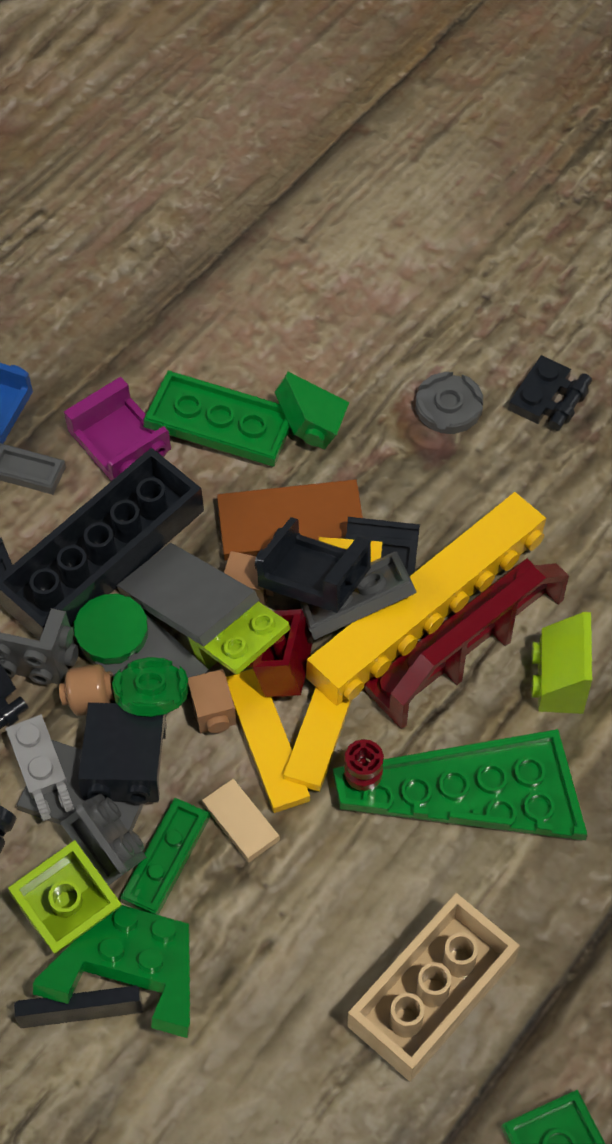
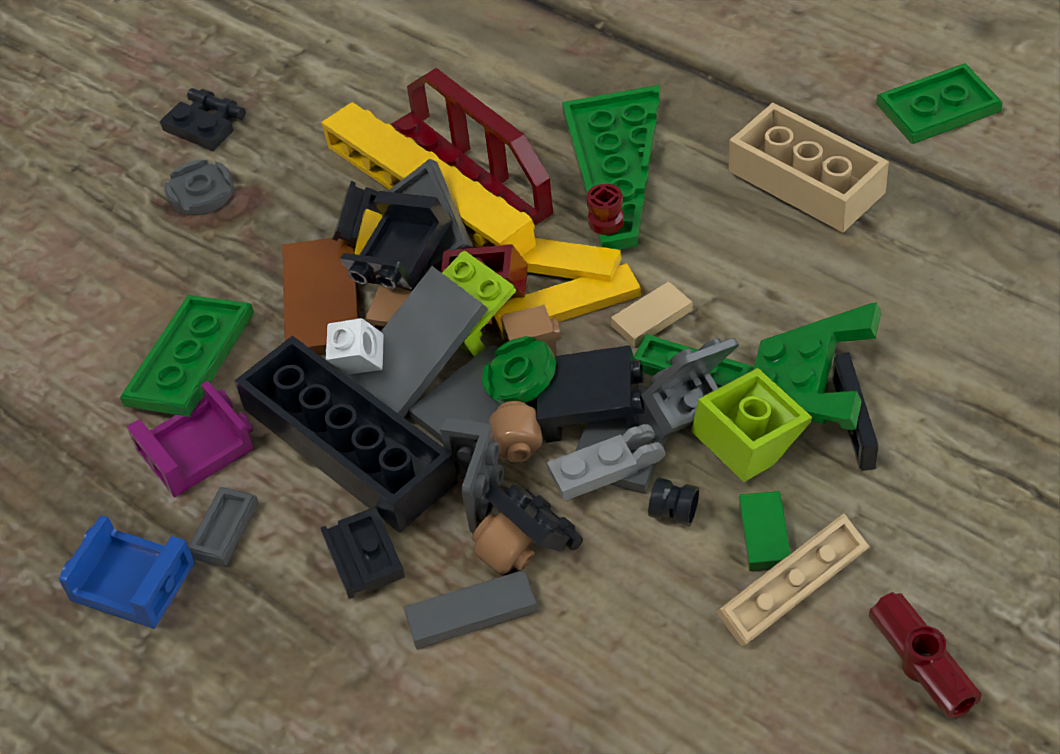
camera: 85 degrees left, 10 degrees down
green tile [74,594,148,664] -> none
green slope [274,371,349,450] -> none
lime slope [531,612,592,714] -> none
none -> white brick [326,318,384,375]

